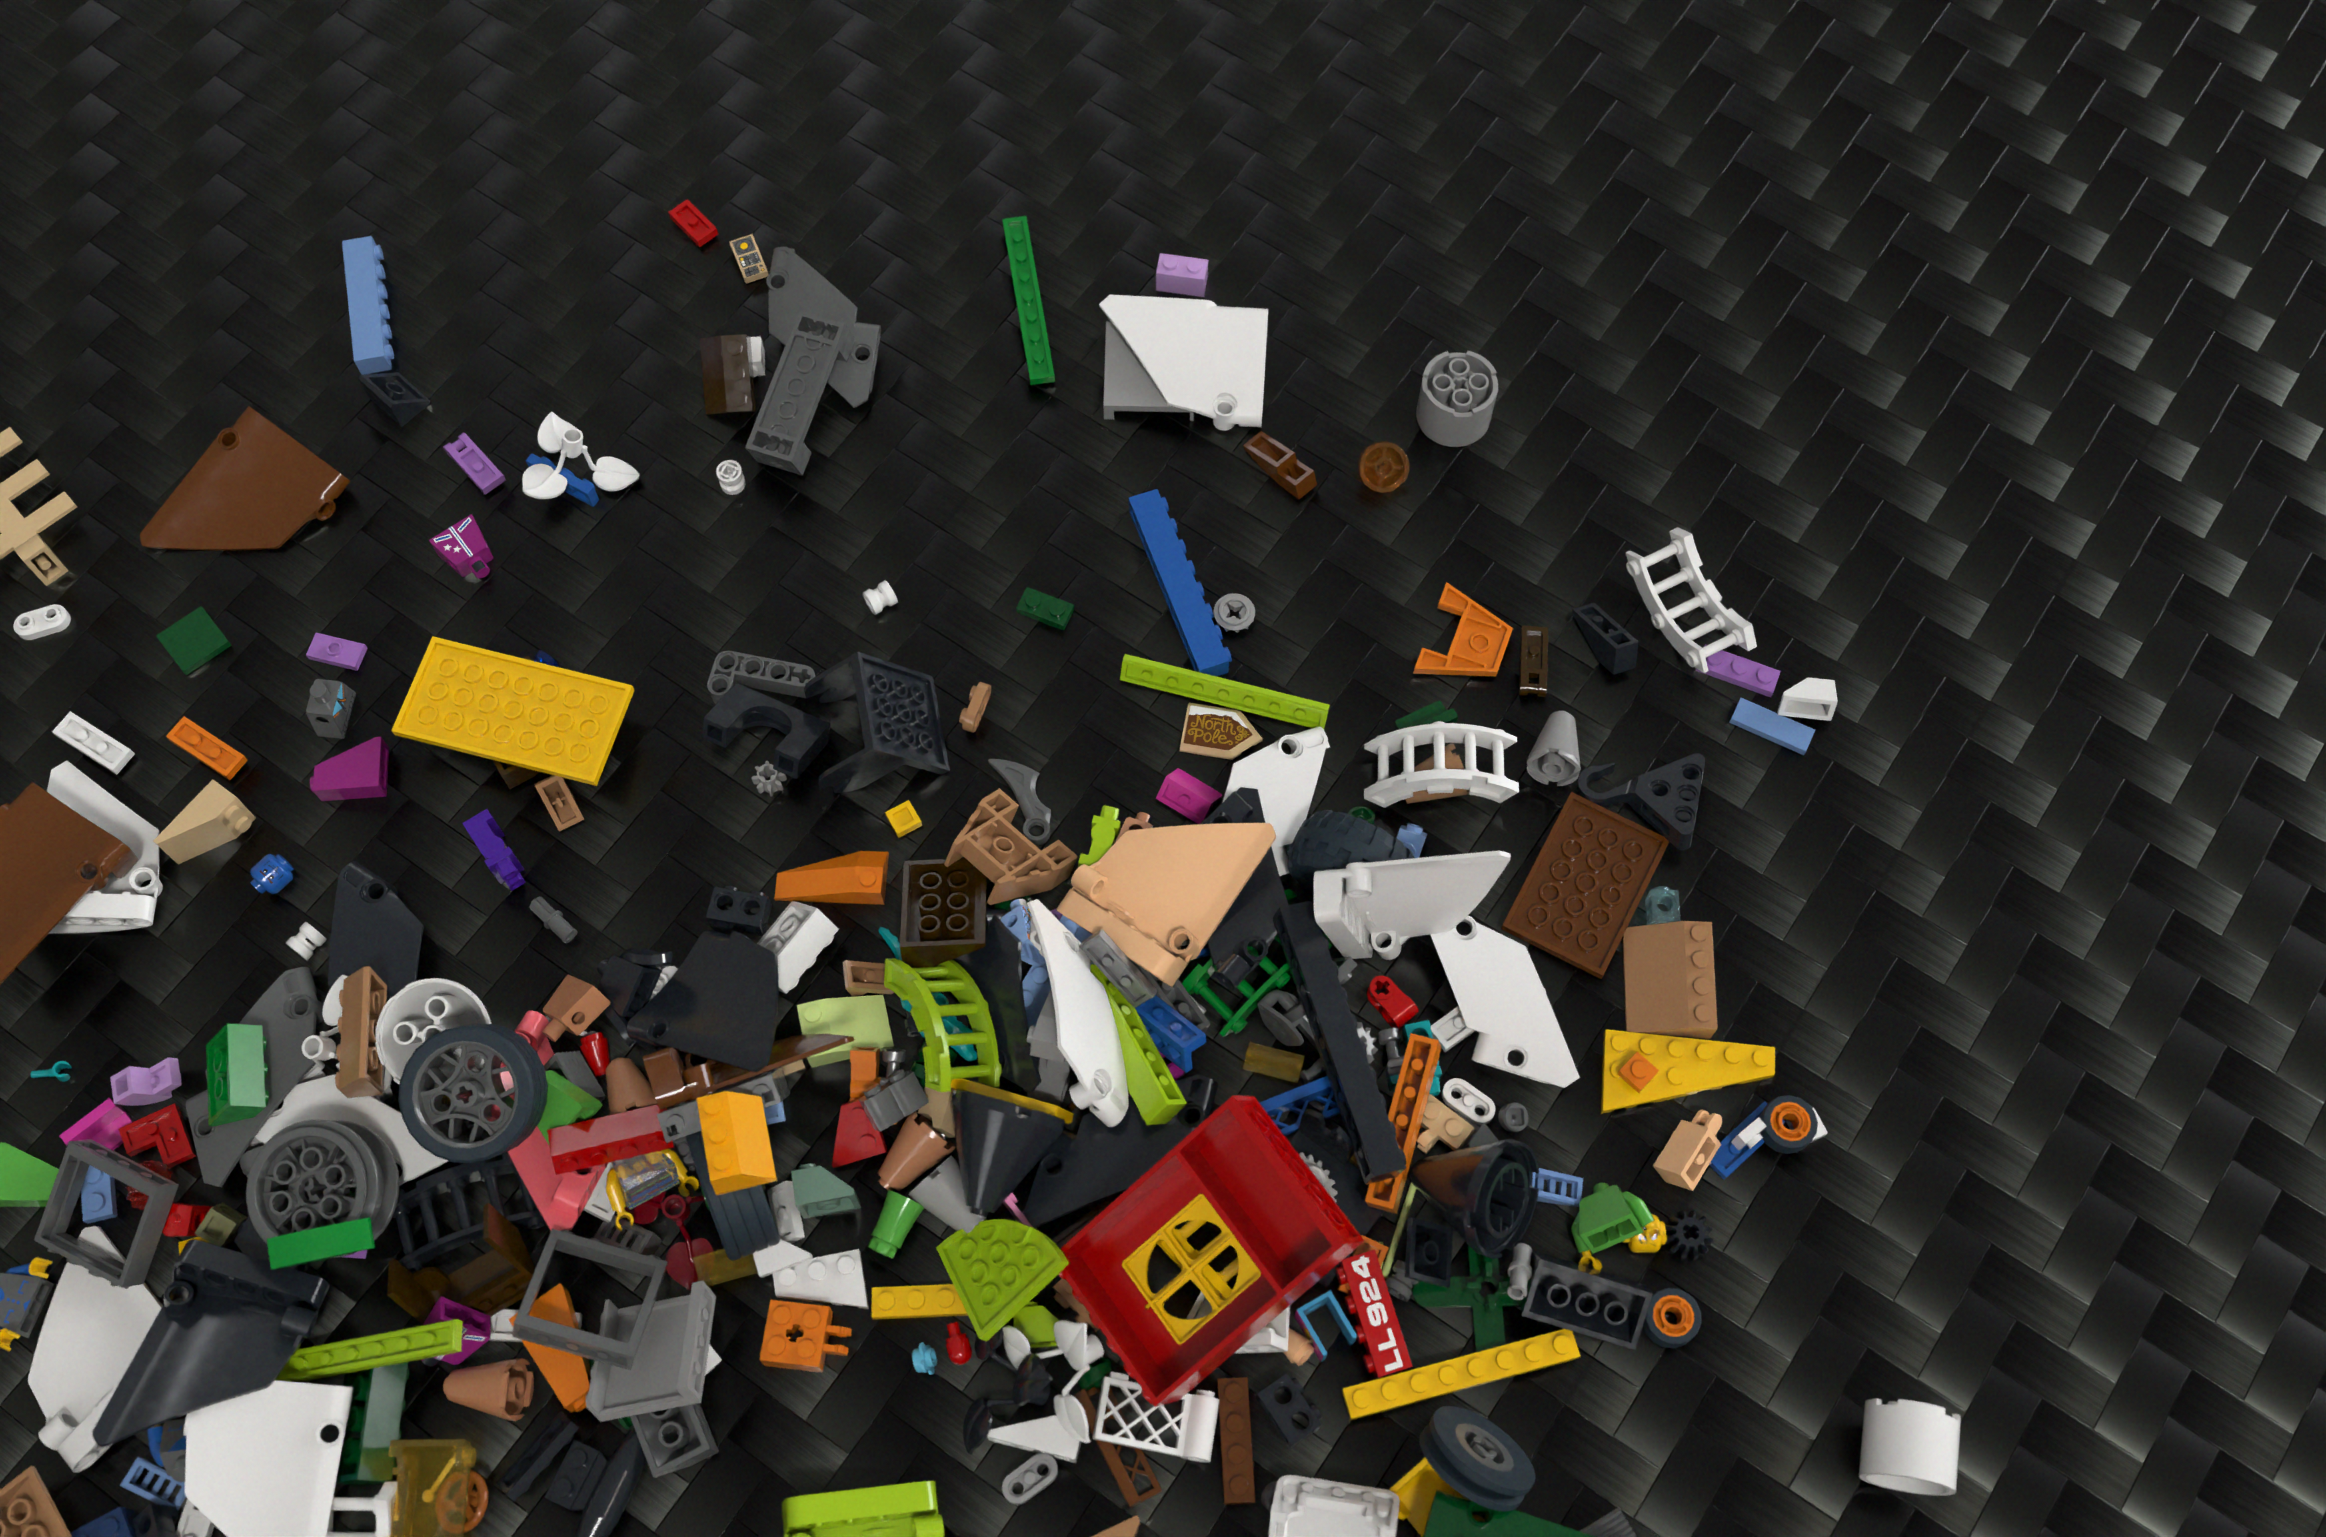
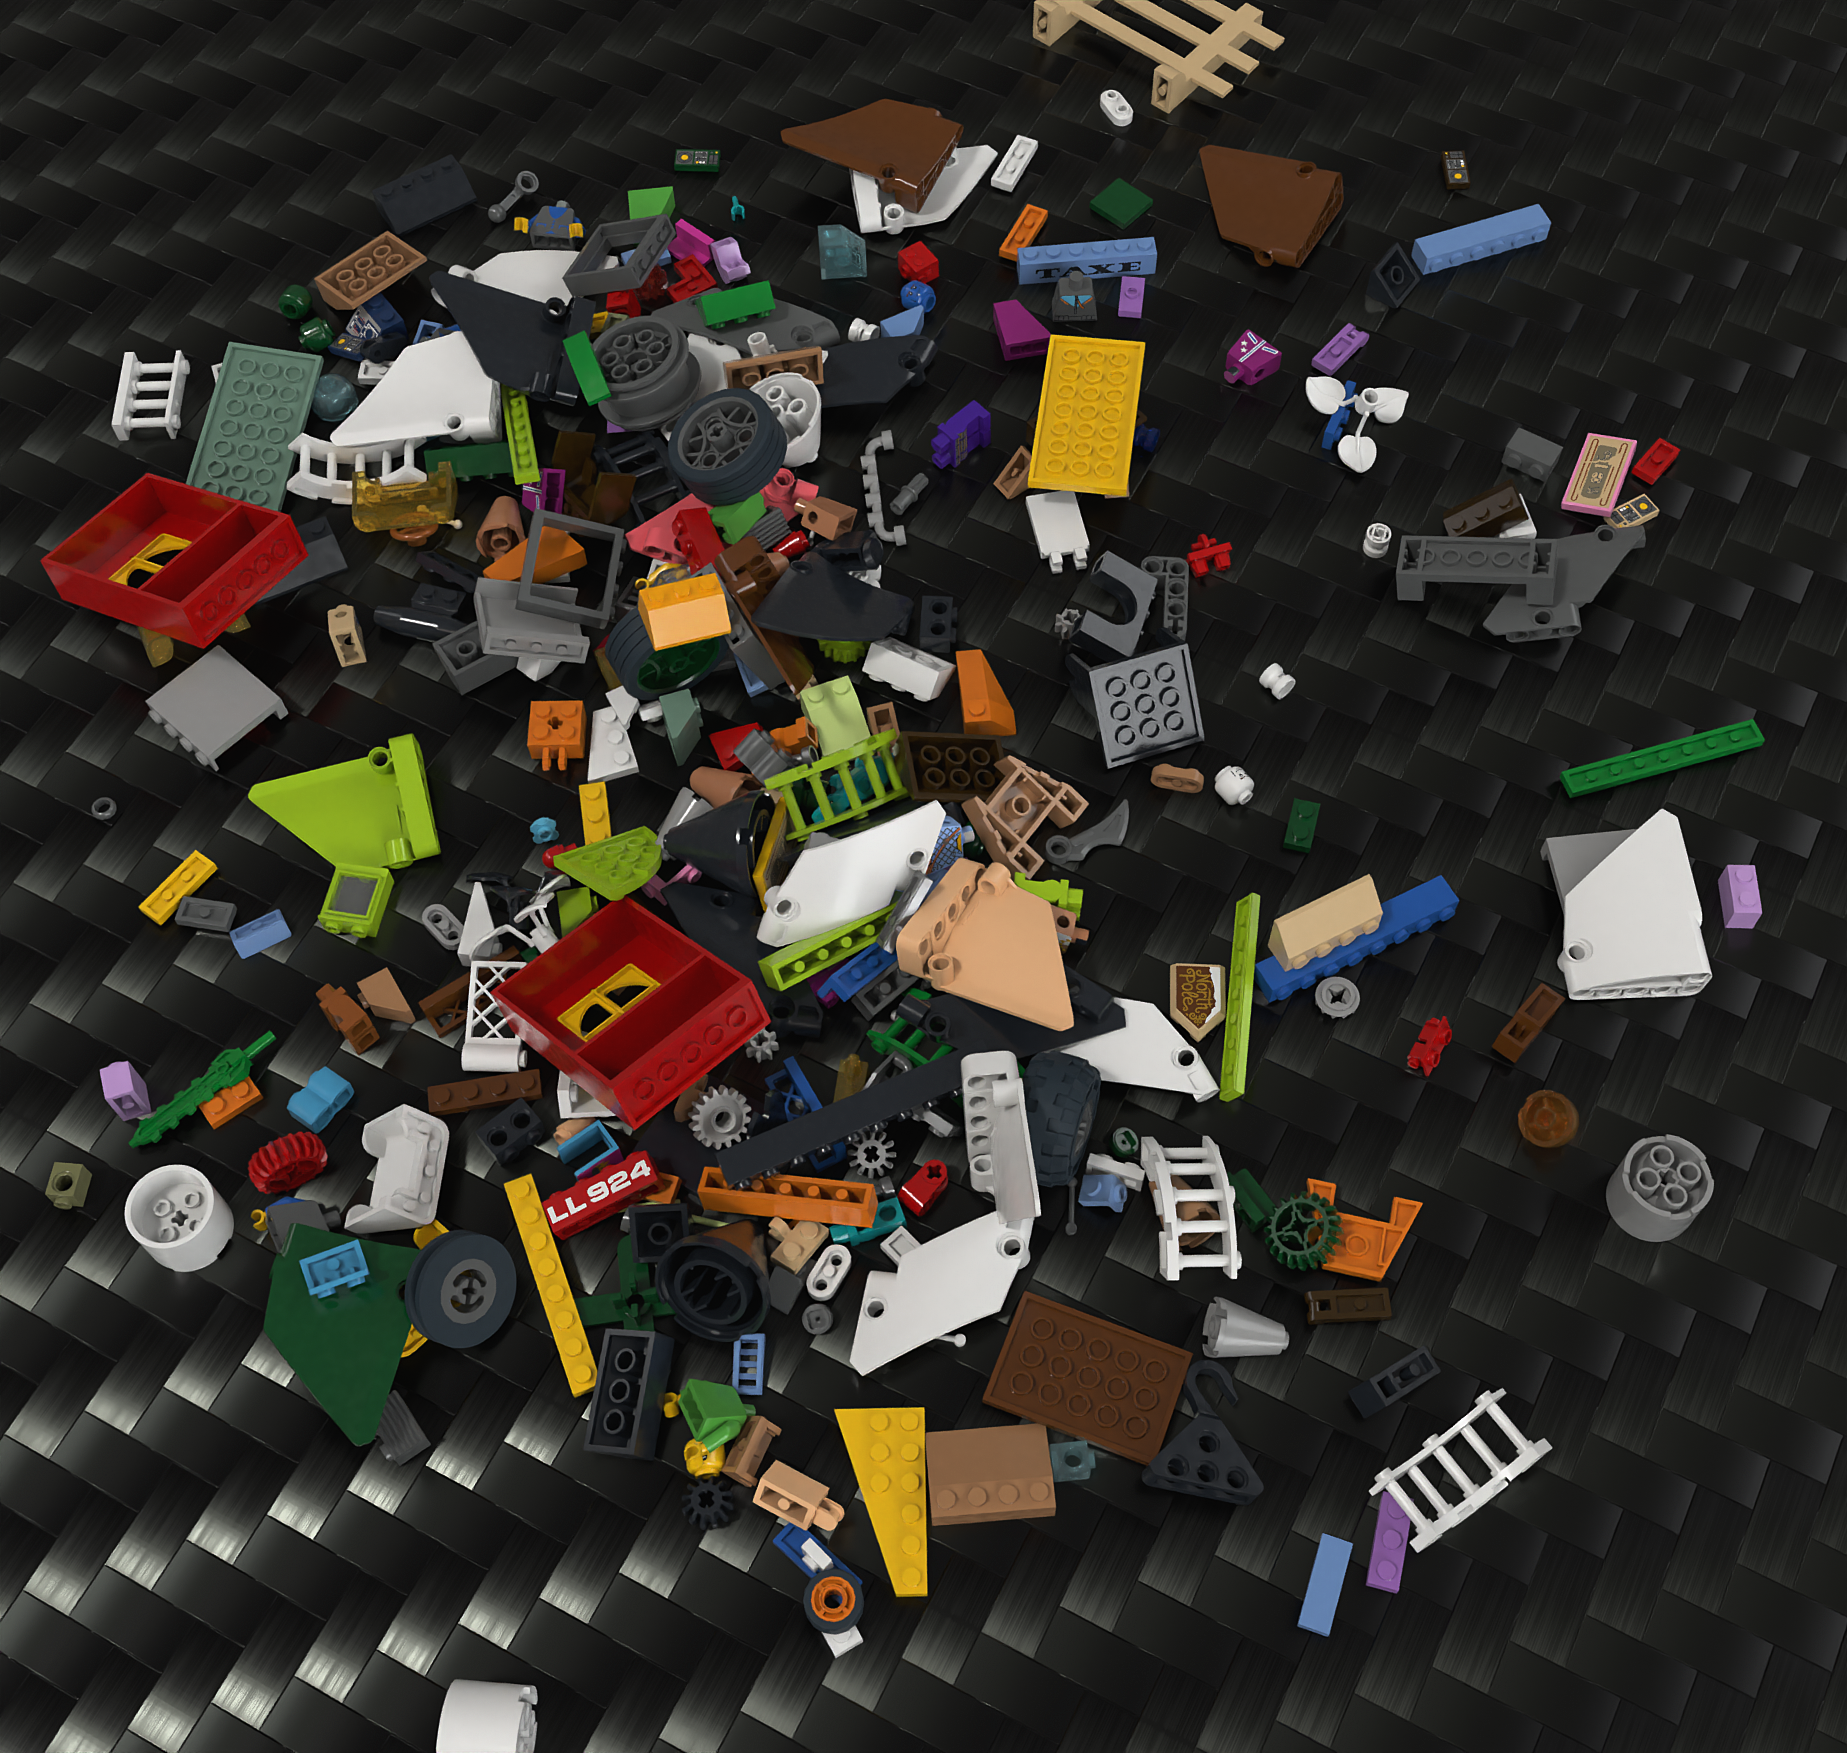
camera: 85 degrees right, 5 degrees down
tan slope [153,779,256,864] -> none
bright green plant [867,1190,924,1259] -> none
yellow plate [885,800,922,838] -> none
dark pink panel [1156,768,1222,824] -> none
light grey pin [1507,1243,1532,1300] -> none
orange plate [1617,1051,1659,1093] -> none
wheel [1643,1288,1701,1348] -> none
white slope [1777,677,1838,721] -> none
none -> medium nougat hinge [721,1415,781,1487]
none -> clear light blue slope [818,224,867,279]
none -> light grey bar [860,430,907,546]
none -> medium blue slope [880,305,924,338]
none -> red head [898,241,939,284]
none -> medium blue brick [1017,237,1157,285]
none -> white tile [1026,491,1090,574]
none -> white plate [1086,1153,1146,1191]
none -> red hips [1185,534,1232,578]
none -> white head [1215,766,1254,805]
none -> dark green gear [1264,1191,1344,1271]
none -> tan slope [1268,874,1383,972]
none -> red hinge [1407,1016,1452,1076]
none -> tile [1441,151,1471,189]
none -> dark grey brick [1501,428,1563,482]
none -> tile [1561,433,1637,517]

